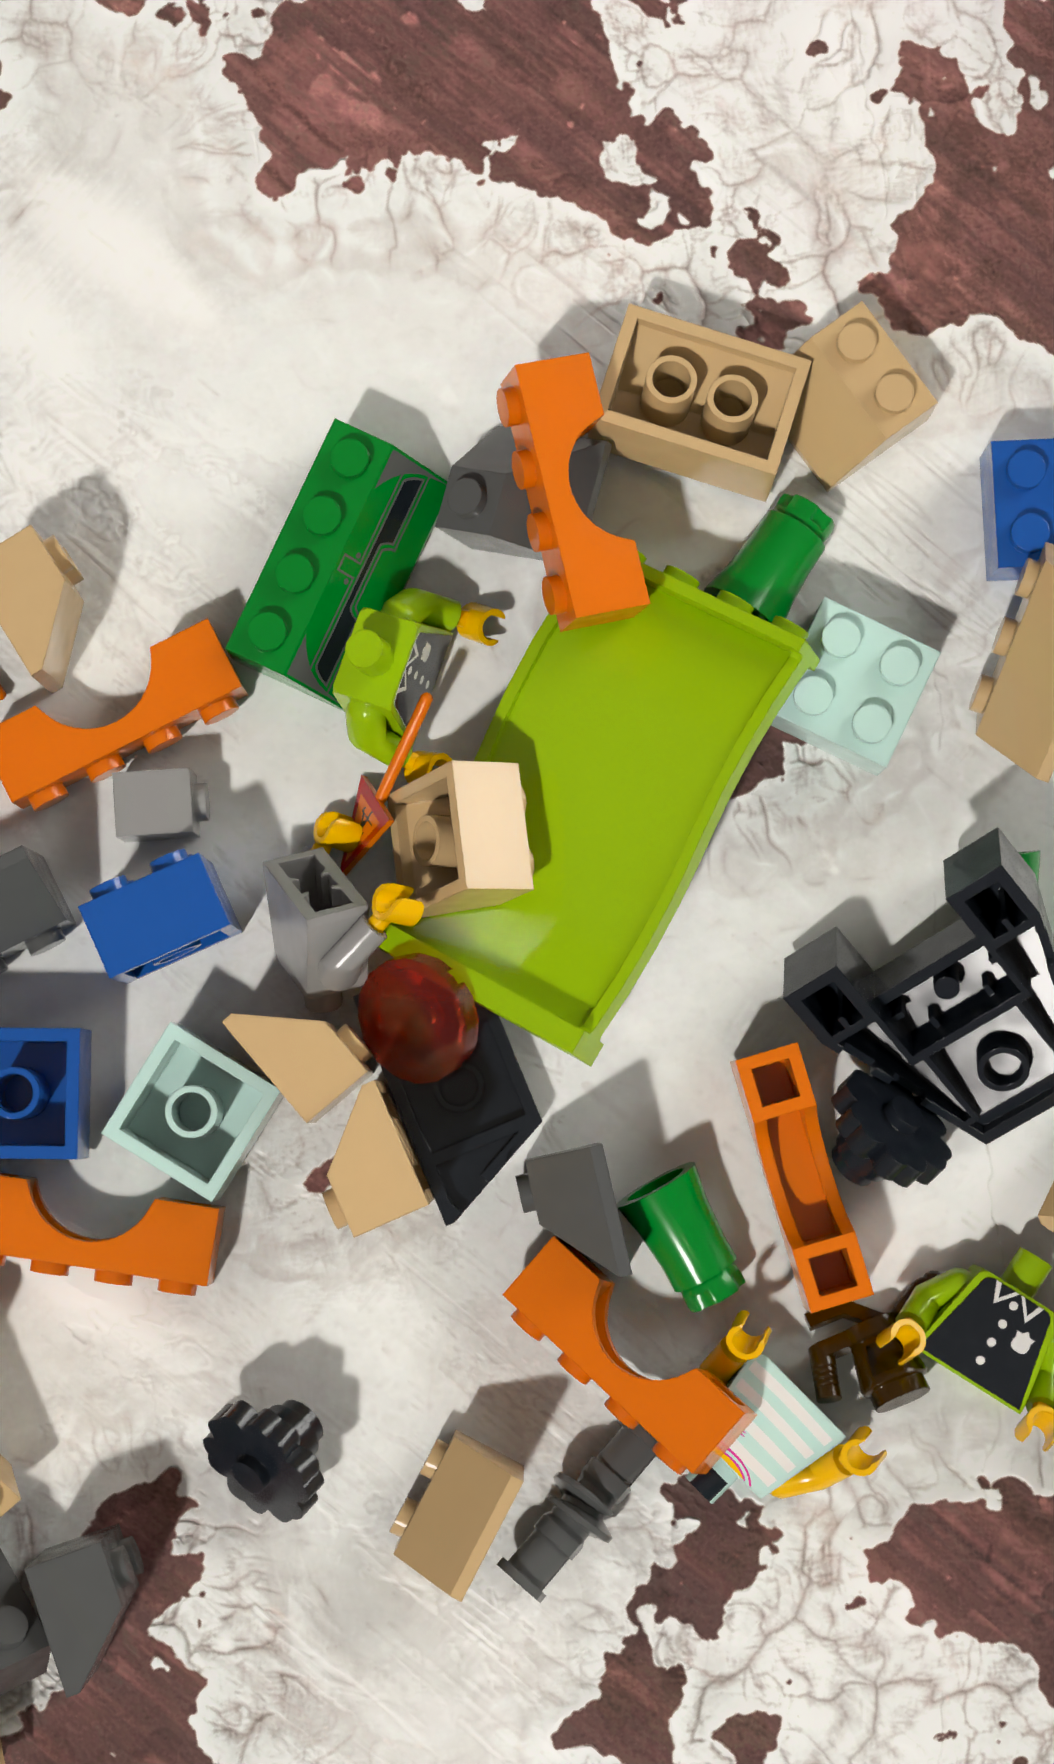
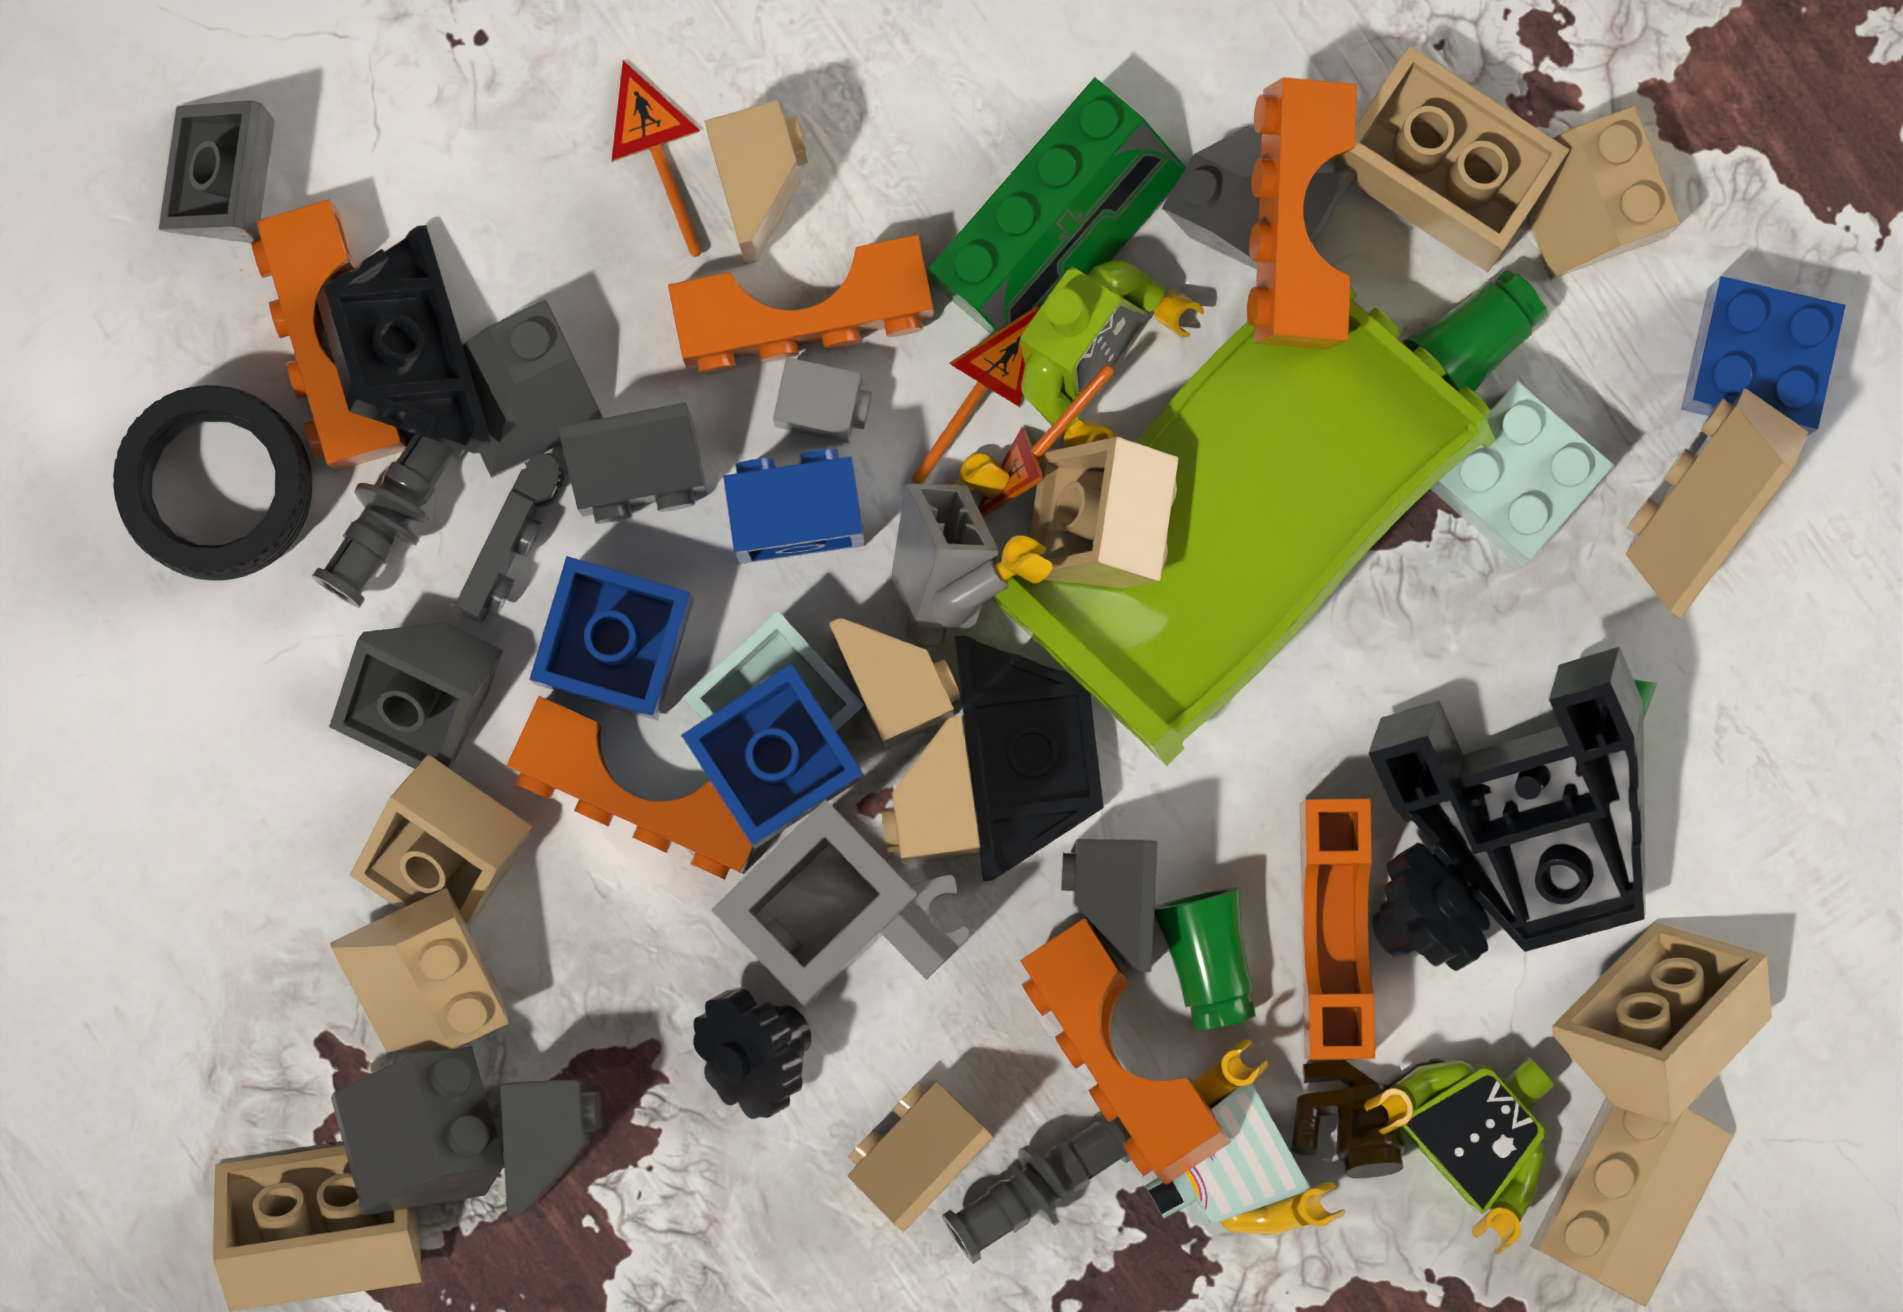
camera: 15 degrees right, 0 degrees up
clear red tile [358,952,479,1084] -> none
none -> blue brick [681,663,864,849]
none -> light grey piece [711,799,969,1006]
none -> piece [912,306,1040,484]

